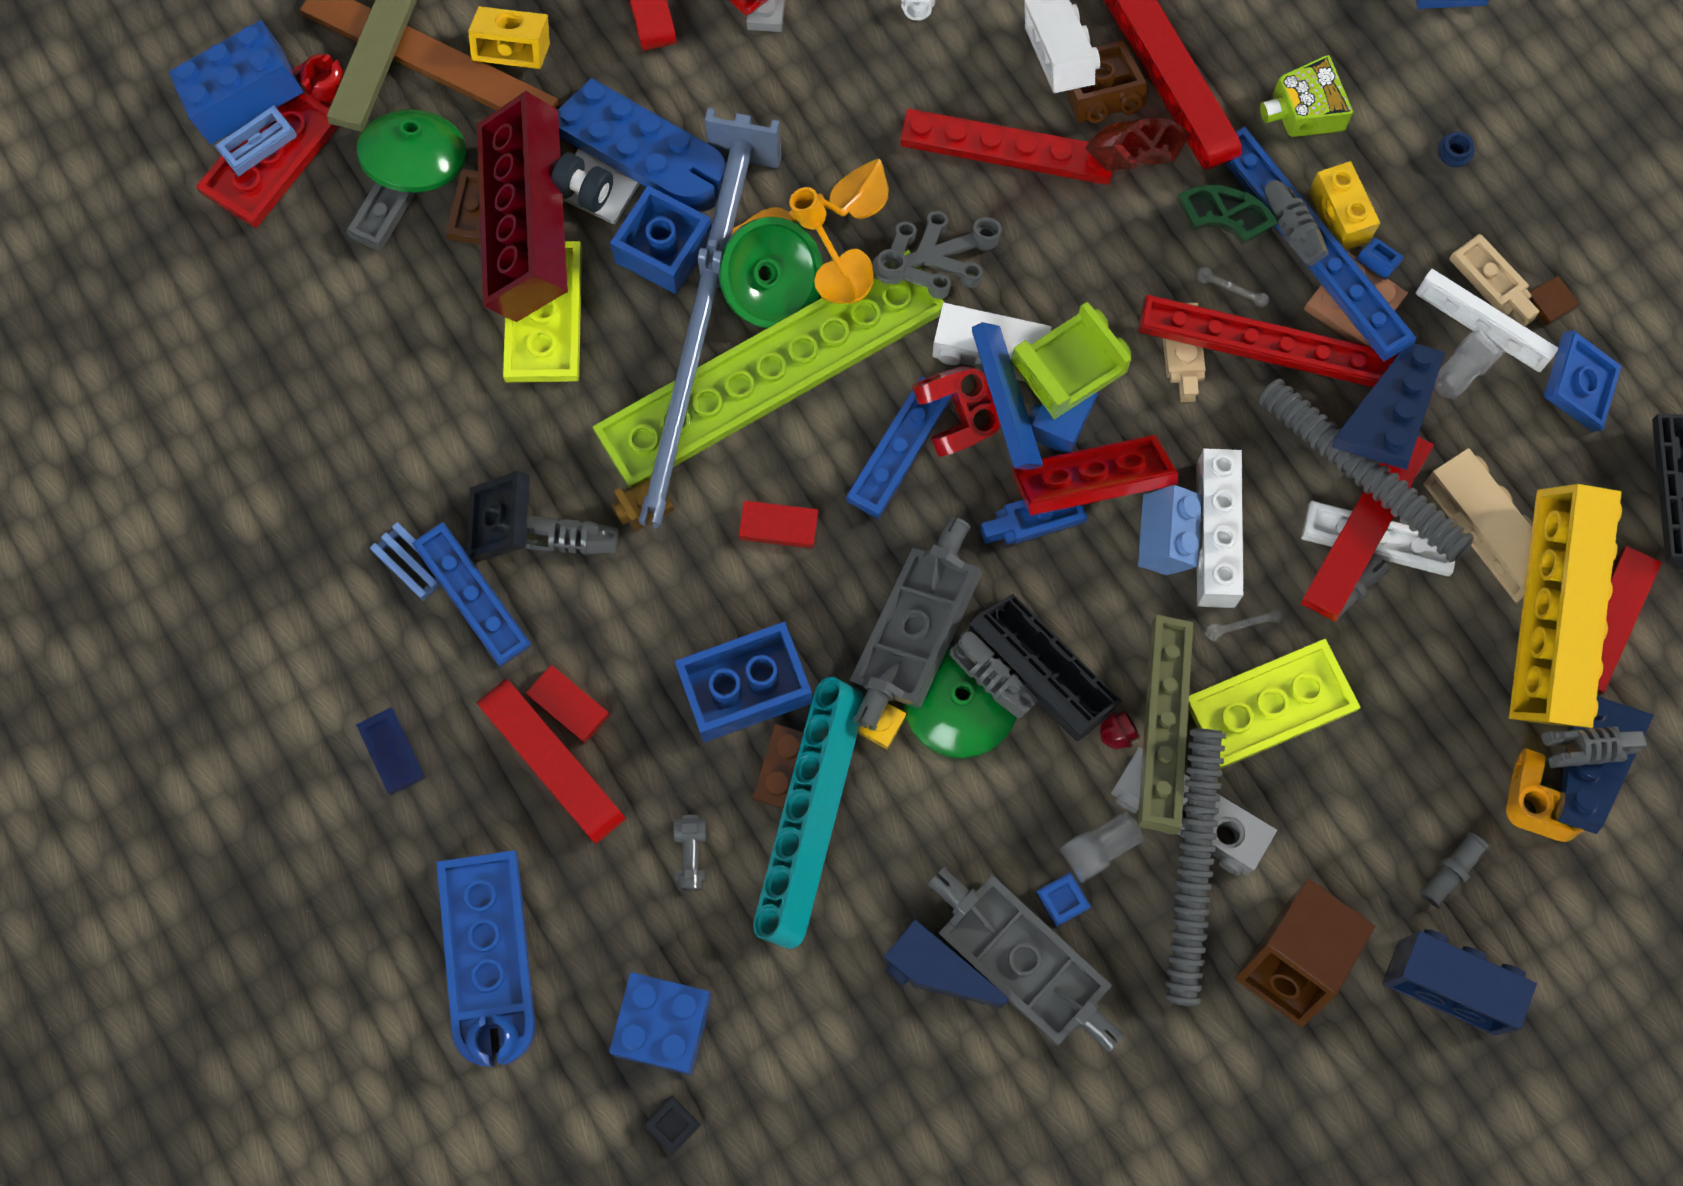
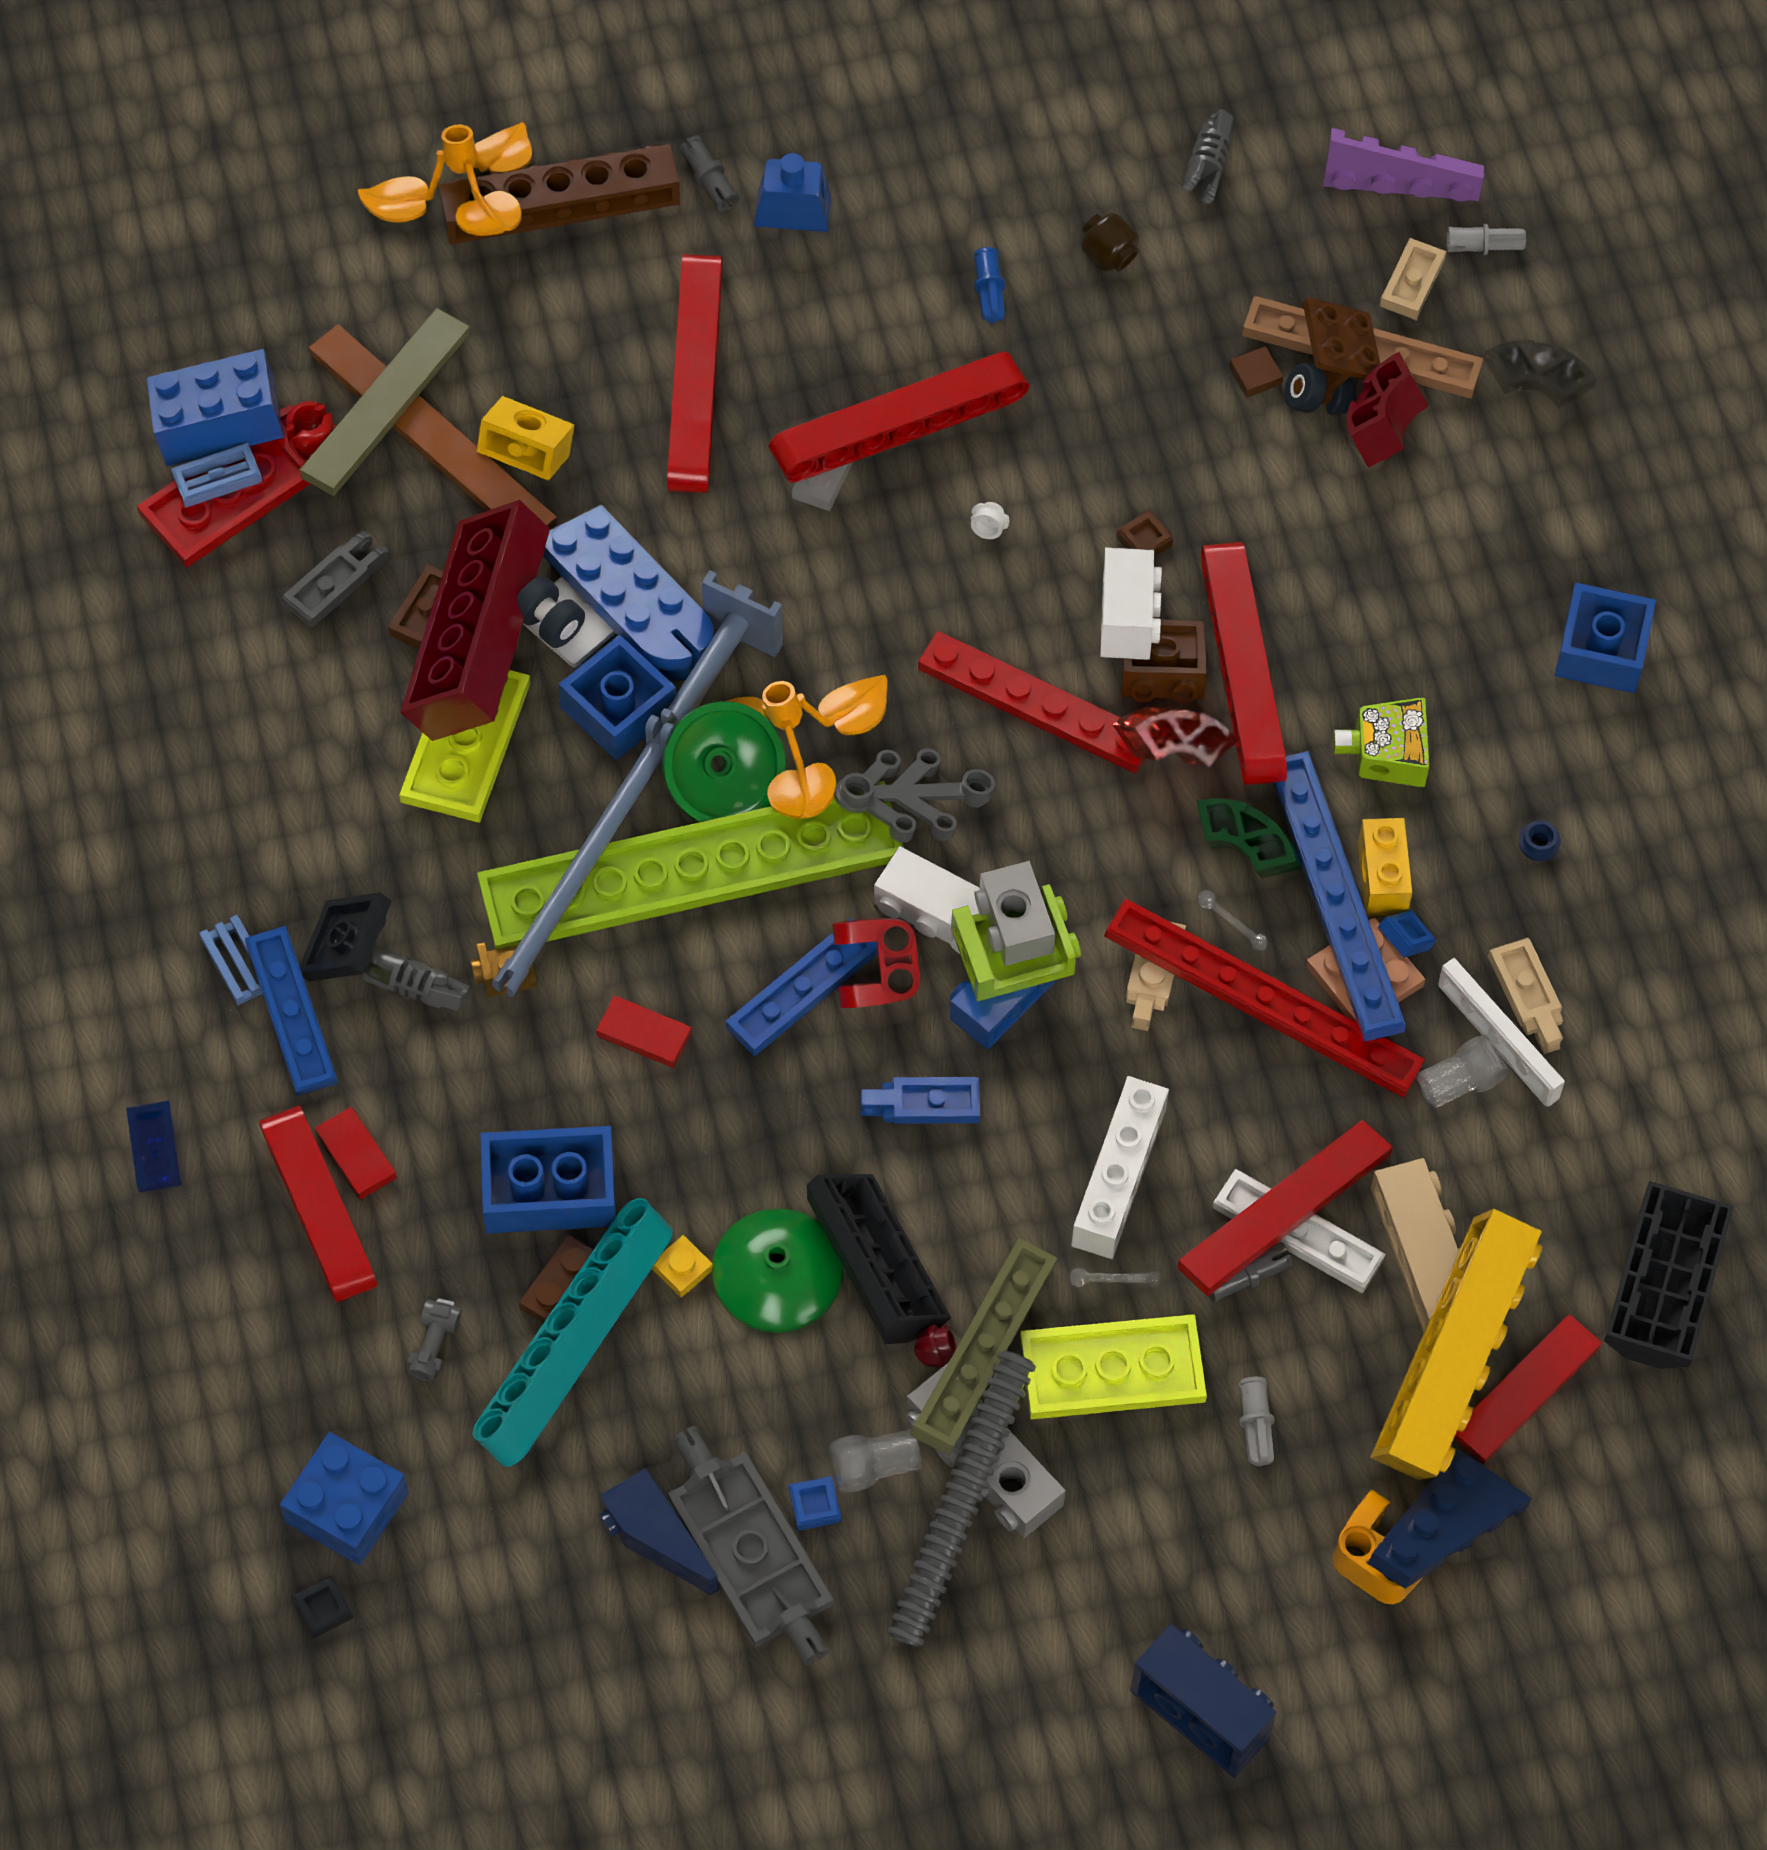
camera: 15 degrees right, 10 degrees down
green dish [357,109,466,192] -> none
blue plate [436,850,536,1067] -> none
dark grey plate [849,516,983,731] -> none
dark grey hinge [949,631,1038,719] -> none
blue tile [972,322,1043,470] -> none
red tile [1011,435,1178,516] -> none
medium blue brick [1138,485,1202,576] -> none
reddish brown slope [1235,878,1376,1028] -> none
dark grey piece [1259,379,1474,562] -> none
dark grey hinge [1264,180,1329,266] -> none
dark blue wing [1332,343,1445,470] -> none
dark grey pin [1419,832,1490,909] -> none
reddish brown tile [1529,276,1580,326] -> none
dark grey hinge [1541,727,1647,768] -> none
blue tile [1544,330,1622,432] -> none
none -> light grey brick [974,861,1055,966]
none -> light grey axle [1239,1376,1275,1467]

